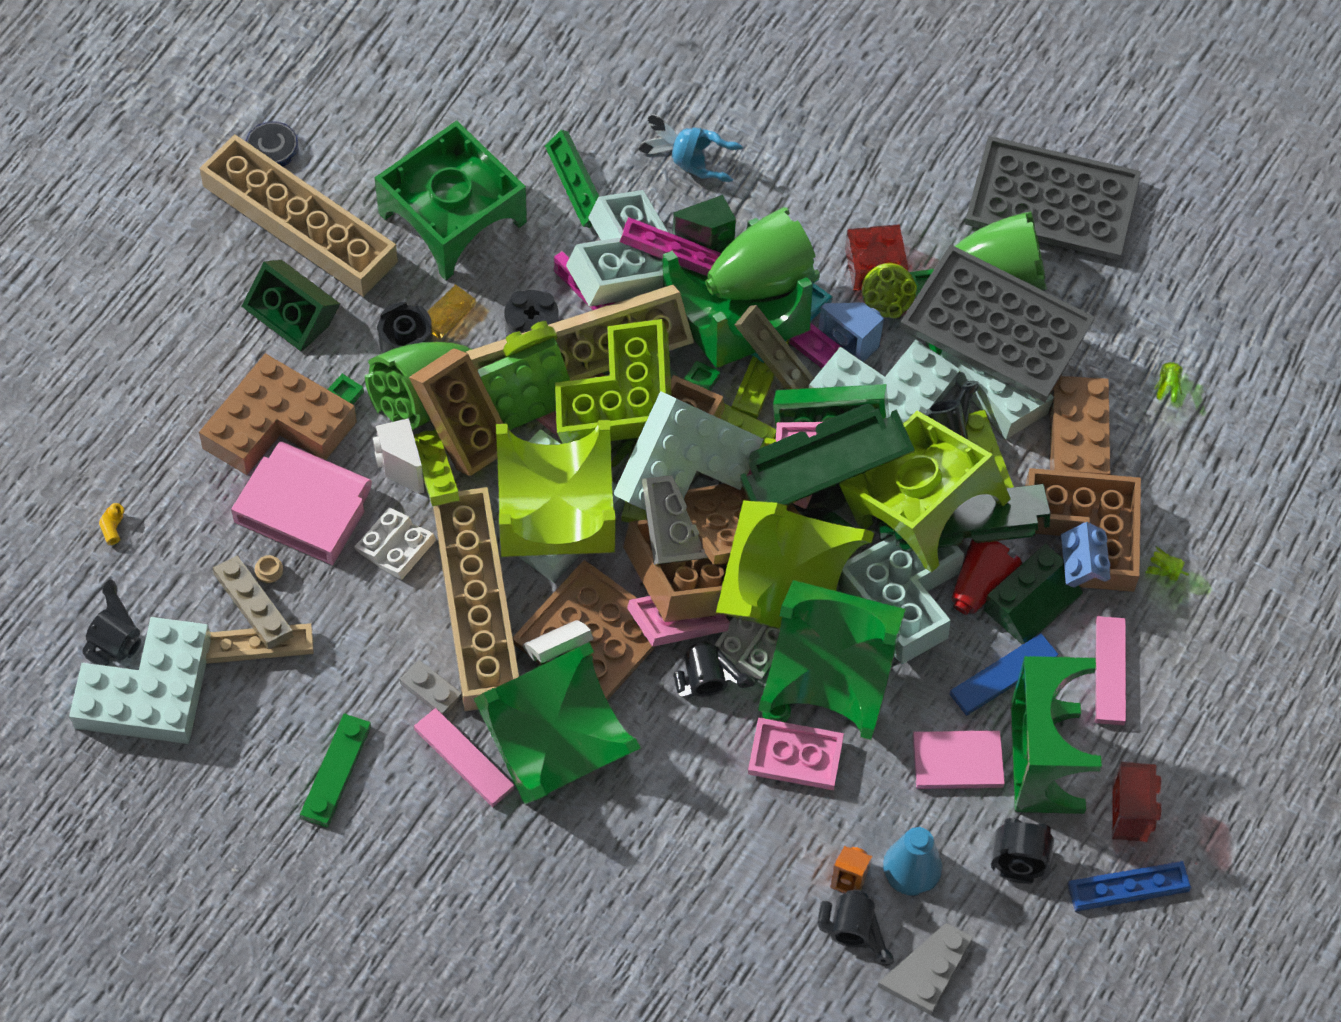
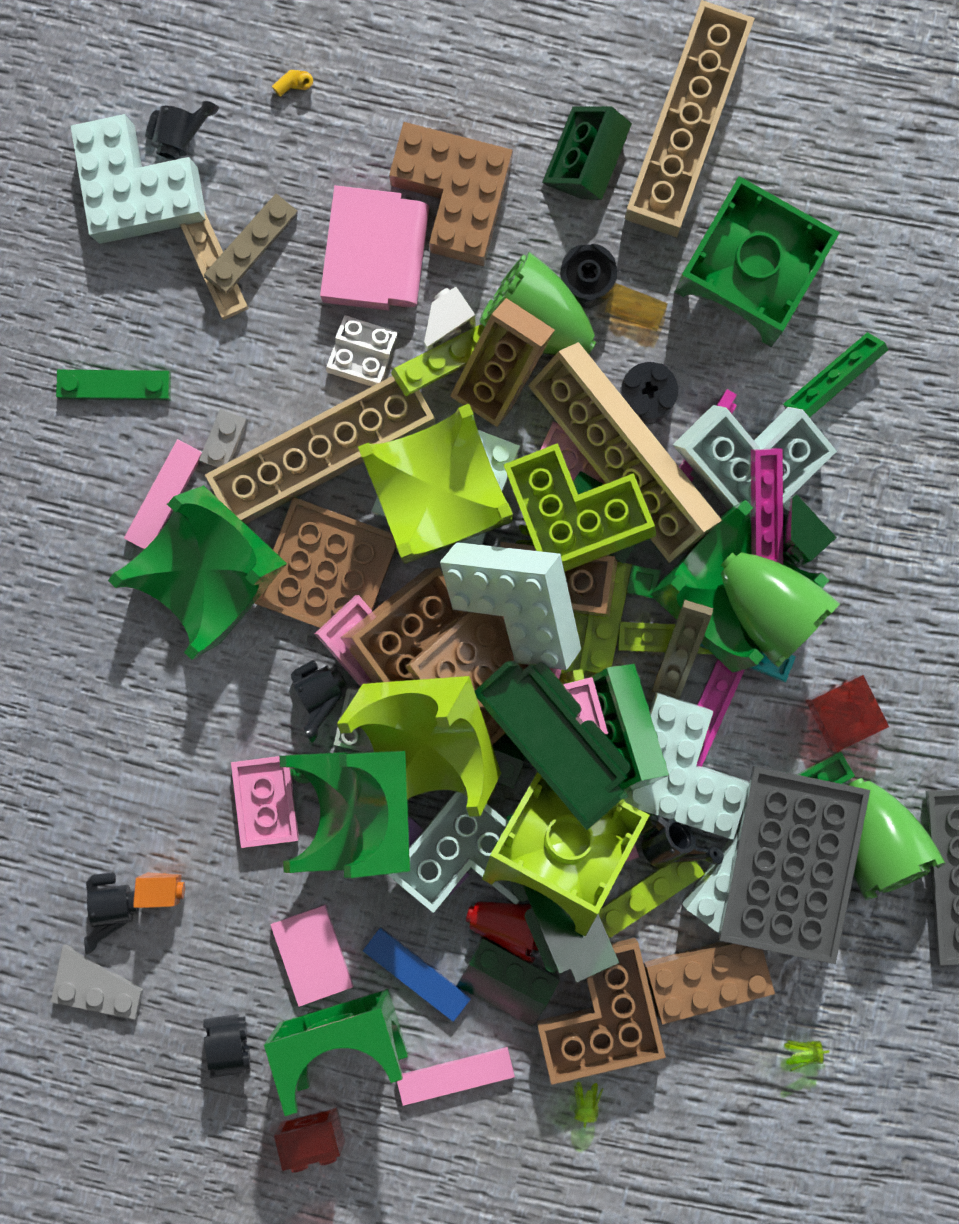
camera: 80 degrees right, 25 degrees up
black tile [246,121,298,167] -> none
tan plate [255,555,283,583] -> none
green plate [327,373,364,405] -> none
bright green plate [477,338,570,430] -> none
lime tile [503,321,558,357] -> none
white slope [523,620,593,663] -> none
dark azure hair [638,115,743,182] -> none
light grey wing [642,475,708,565] -> none
medium blue slope [819,302,884,362] -> none
lime tile [862,263,917,318] -> none
dark azure cone [883,827,942,896] -> none
medium blue bracket [1061,522,1110,588] -> none
blue tile [1068,861,1191,912] -> none

